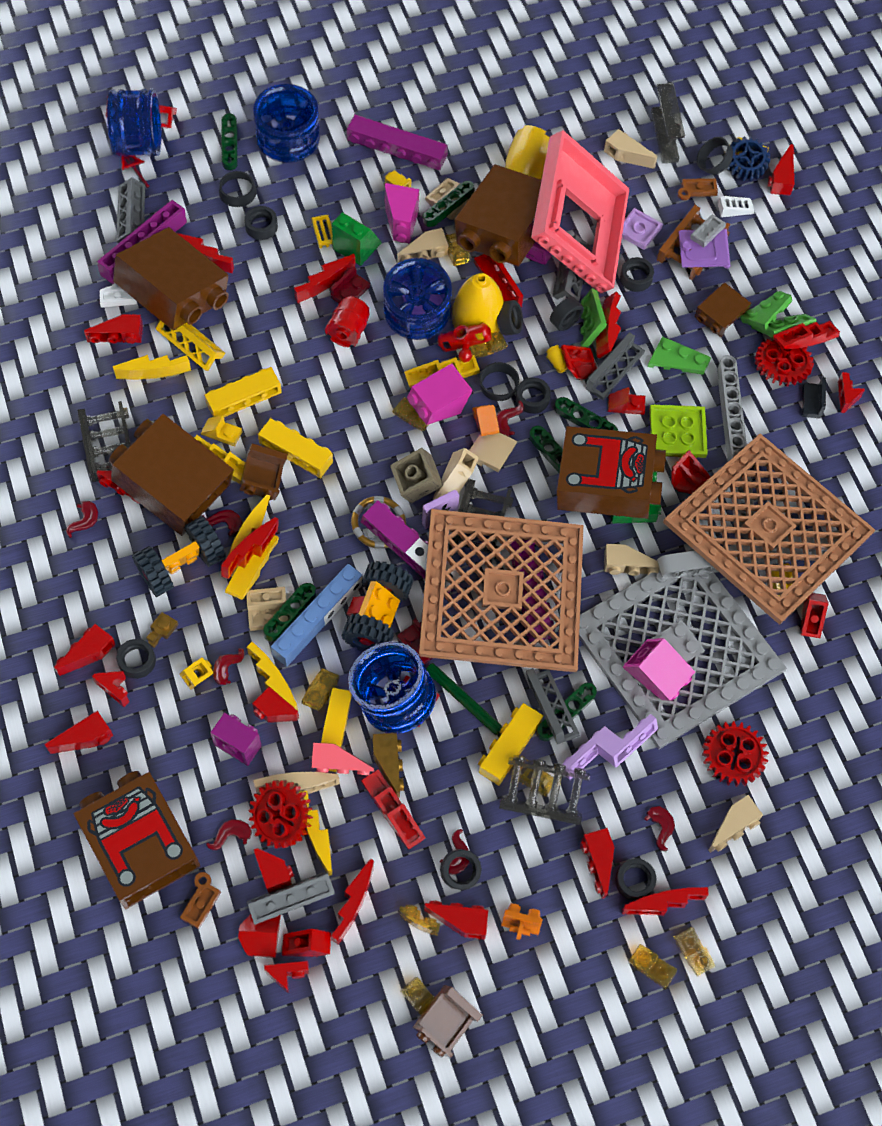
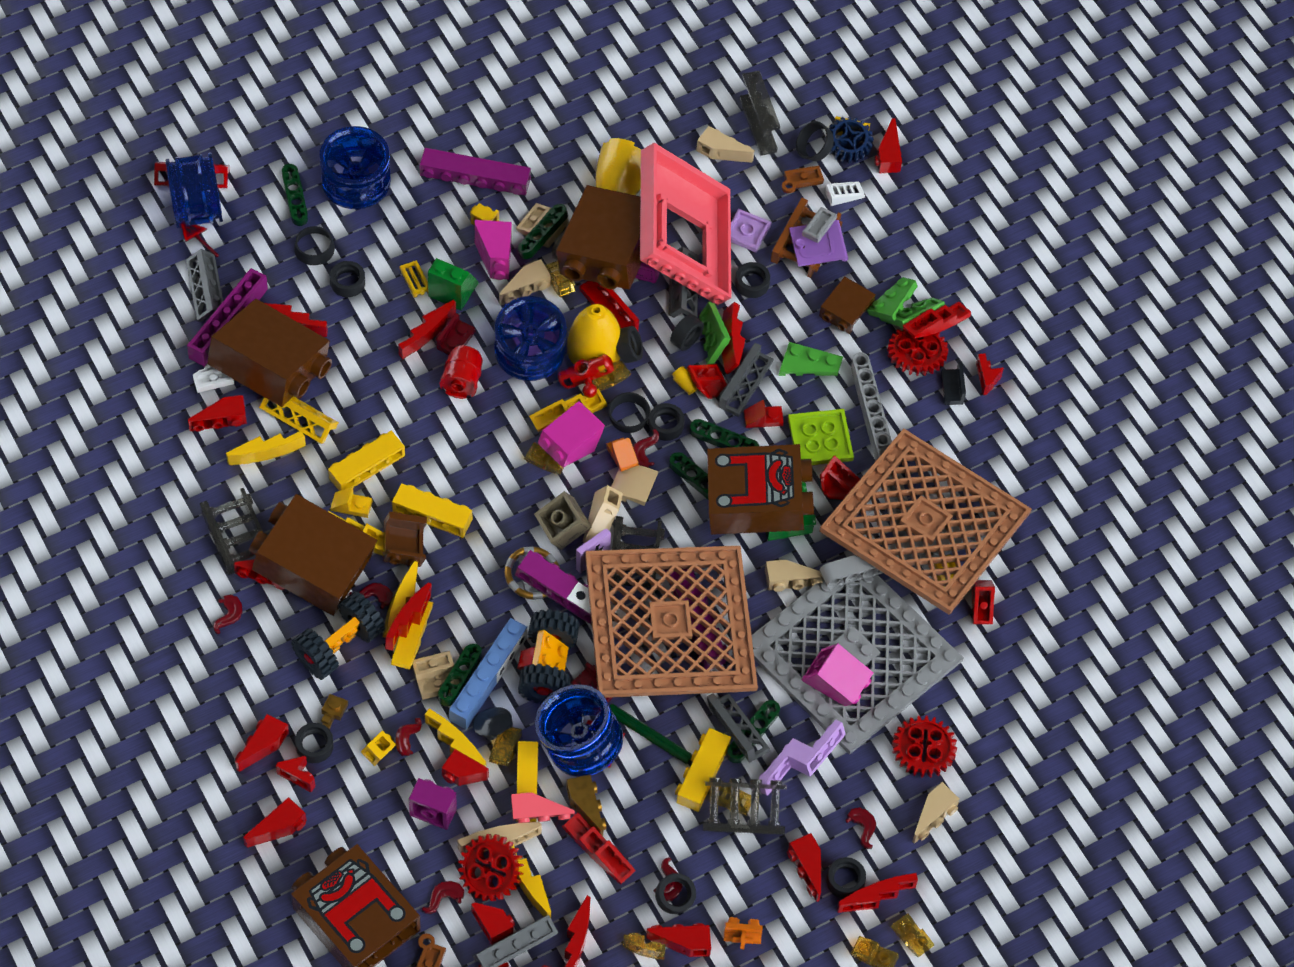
camera: 10 degrees left, 5 degrees down
none -> black dish [473,707,513,740]

